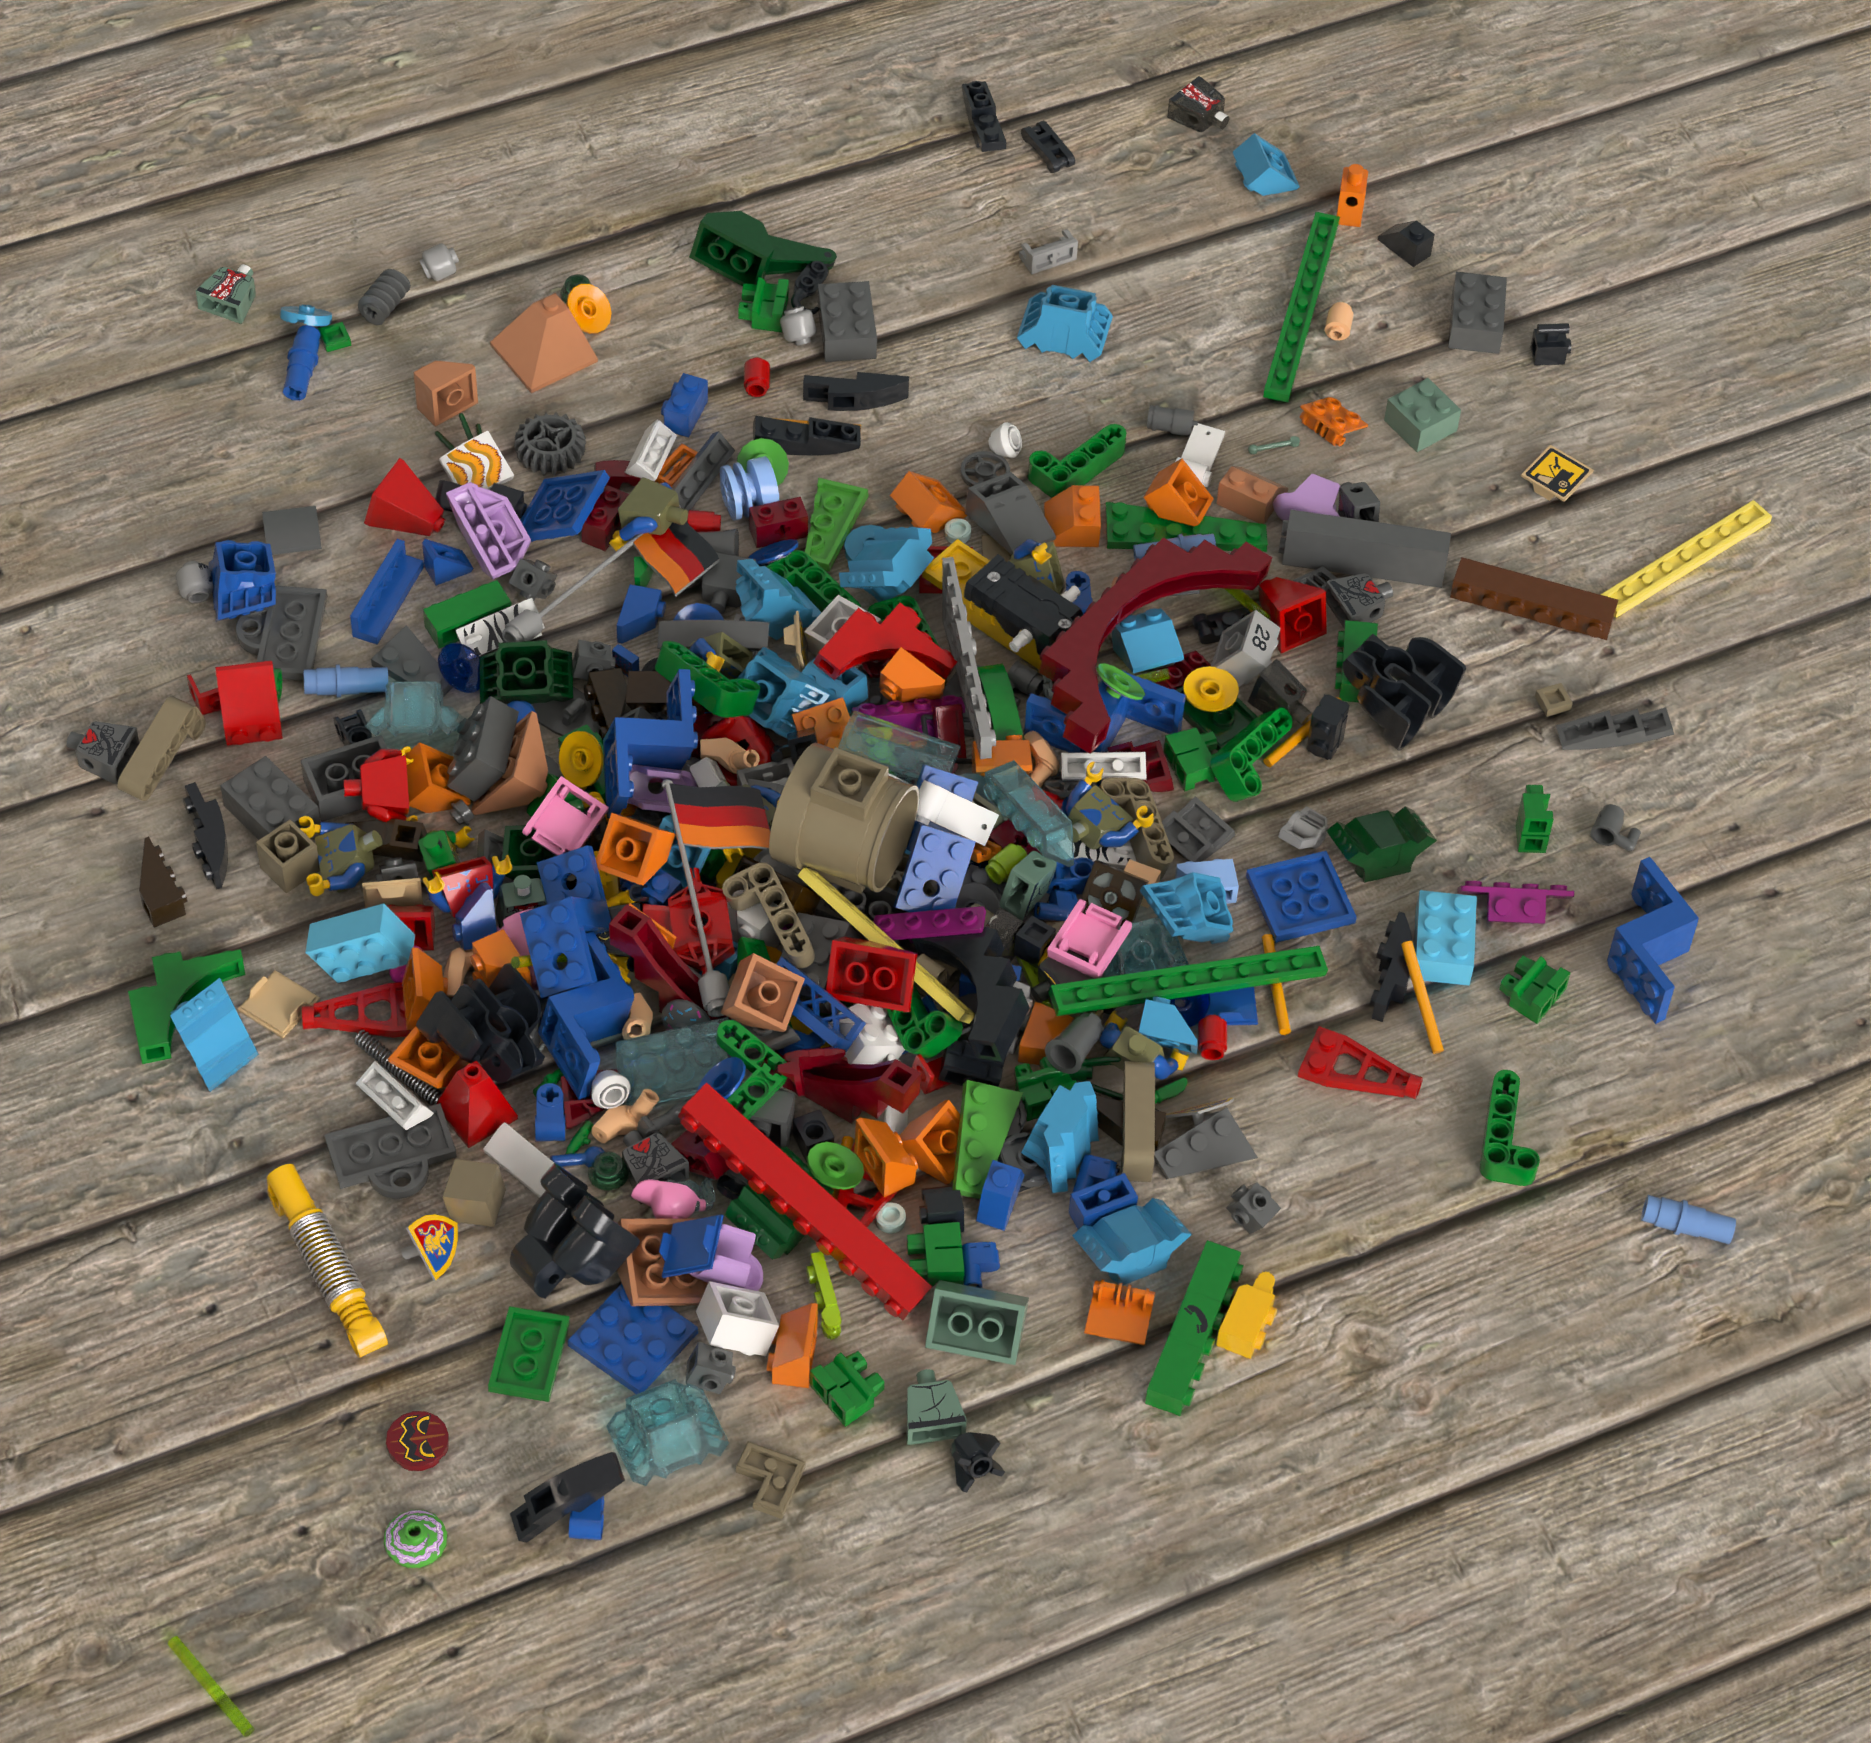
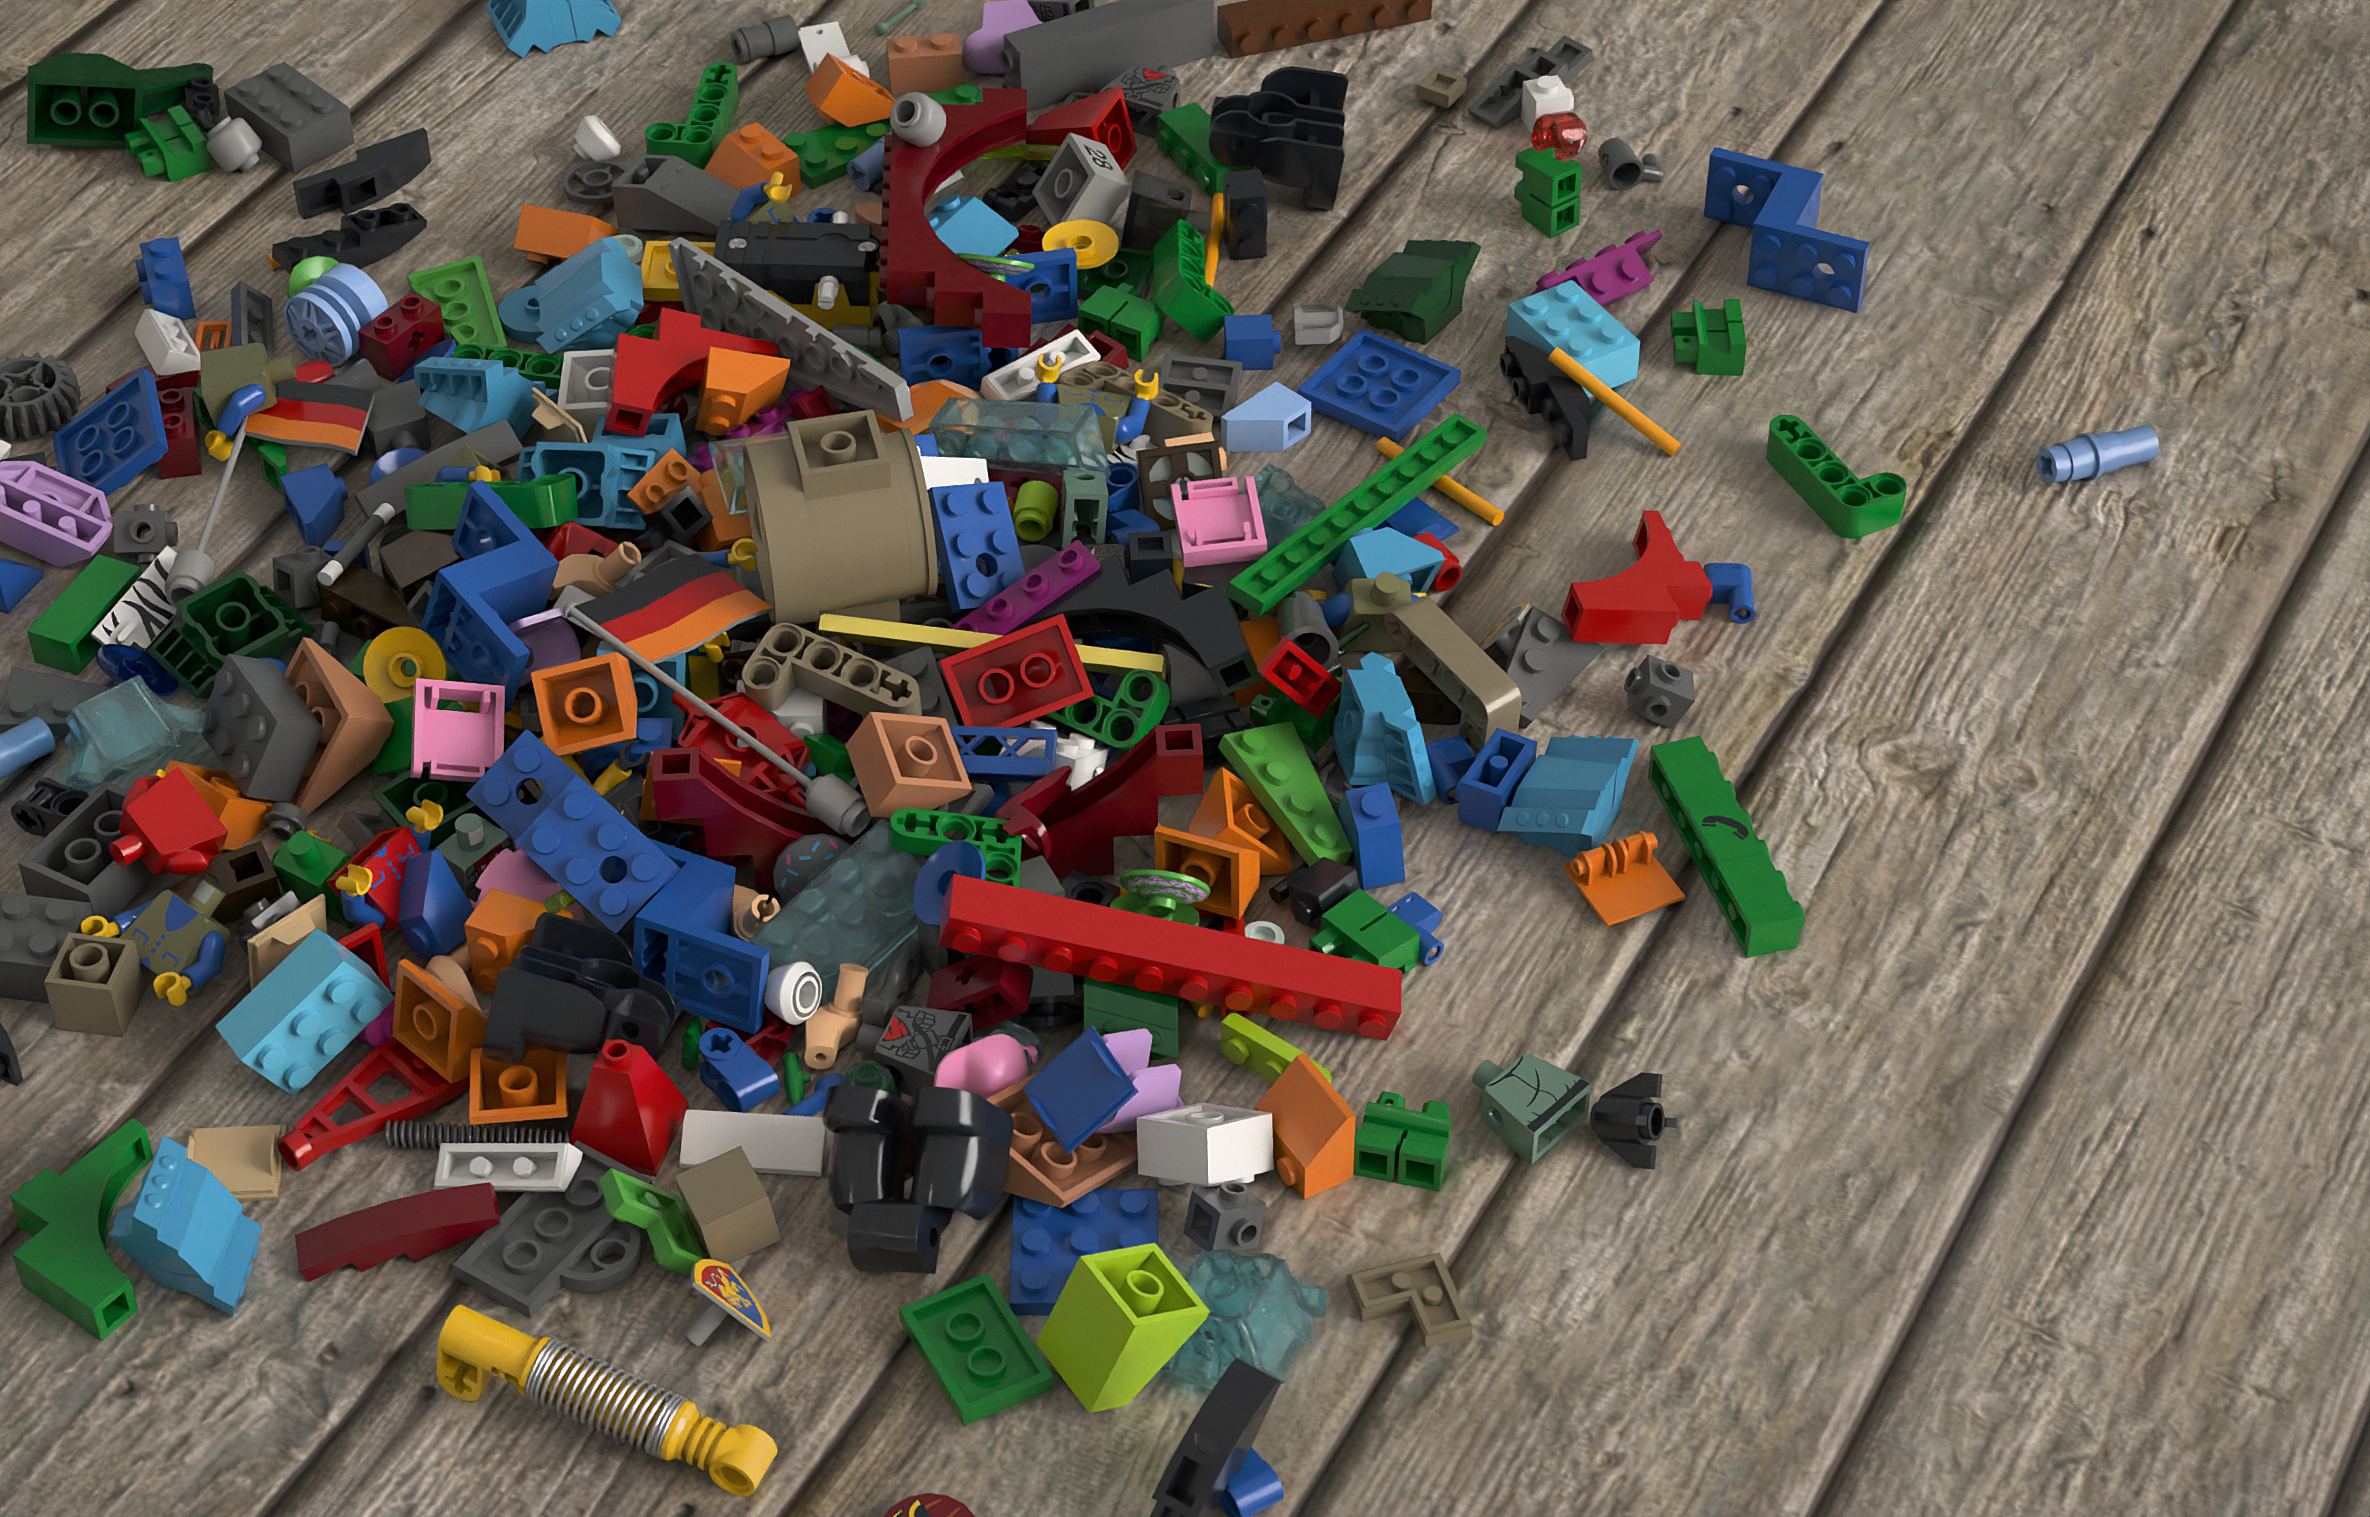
camera: 35 degrees left, 10 degrees down
red brick [744,357,770,397] -> none
sand green slope [925,1280,1029,1365] -> none
dark azure slope [1140,872,1233,944] -> none
yellow hinge [1216,1271,1277,1359] -> none
red plate [1298,1026,1423,1099] -> none
none -> dark red slope [295,1182,500,1282]
none -> dark grey bar [317,503,395,586]
none -> bright green plate [598,1168,705,1277]
none -> light grey head [890,92,946,147]
none -> lime slope [1035,1243,1210,1413]
none -> bright green dish [1119,869,1211,914]
none -> blue brick [1224,315,1281,370]
none -> red slope [1257,636,1342,720]
none -> white brick [1521,75,1574,138]
none -> clear red head [1531,111,1587,160]
none -> red arch [1561,510,1712,645]
none -> blue piece [1703,563,1755,624]

